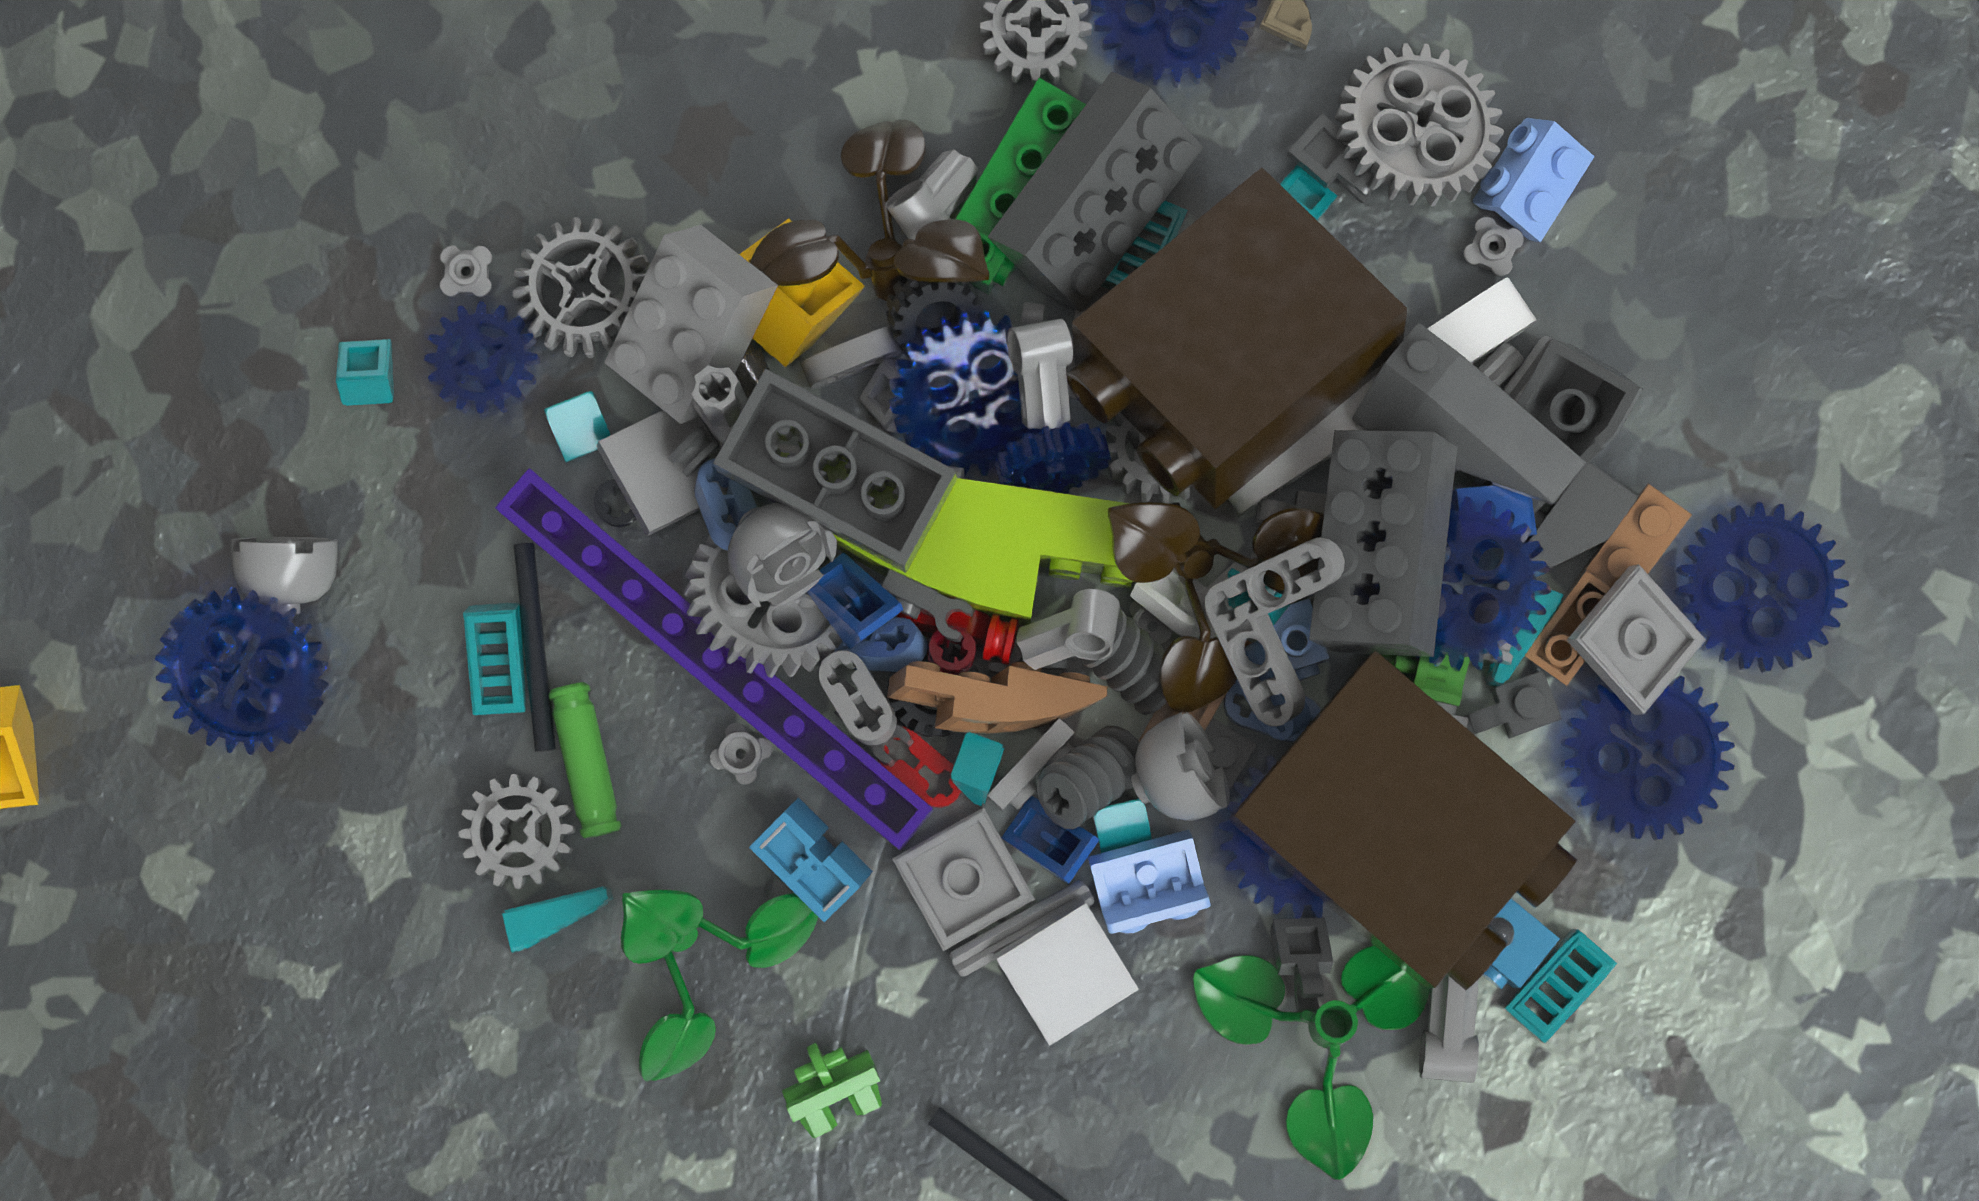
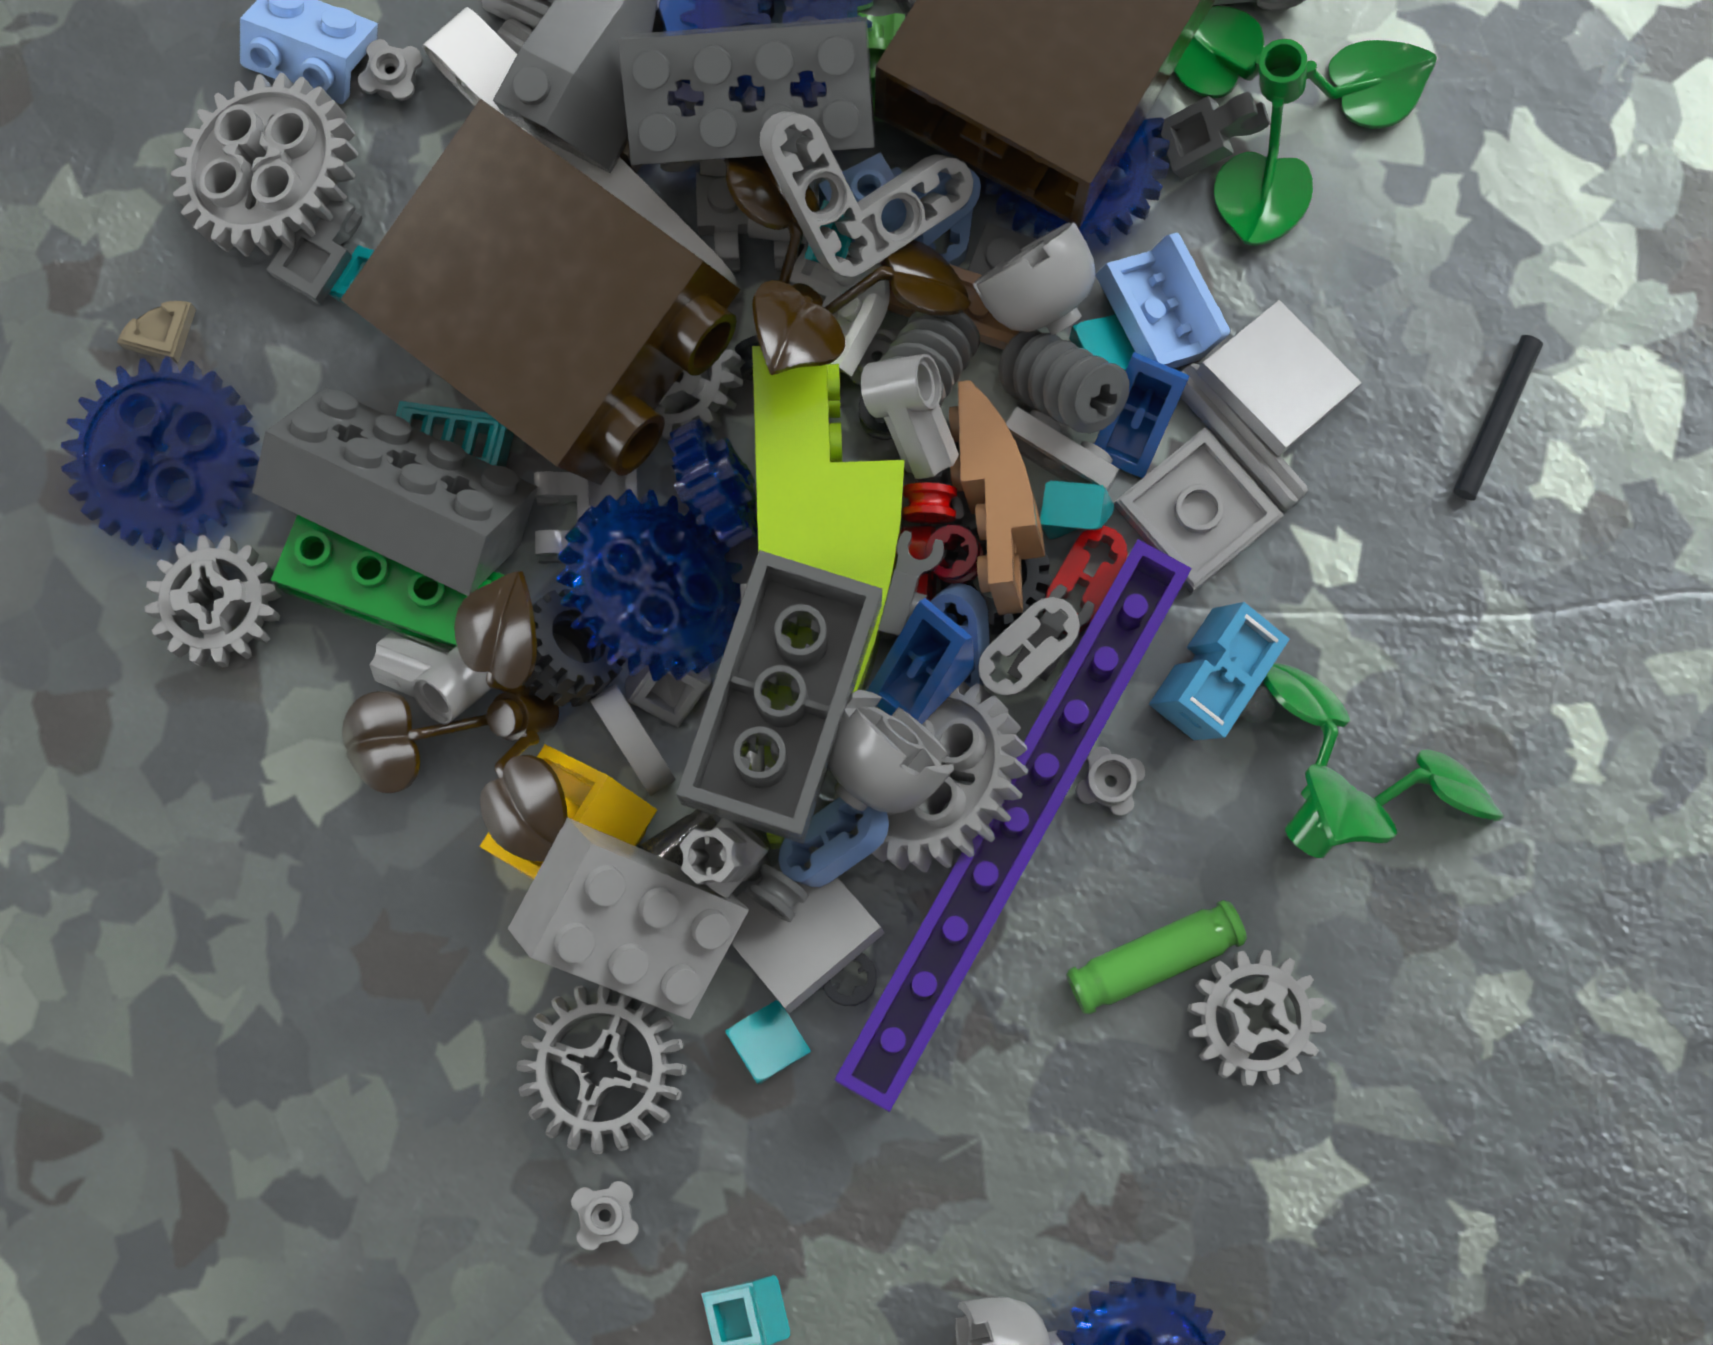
camera: 100 degrees left, 5 degrees down
clear blue gear [424,302,540,417] -> none
teal slope [463,603,526,715] -> none
teal slope [502,886,614,953] -> none
black bar [513,543,556,752] -> none
bright green hips [782,1042,882,1138] -> none
light grey piece [1007,319,1073,430] -> none

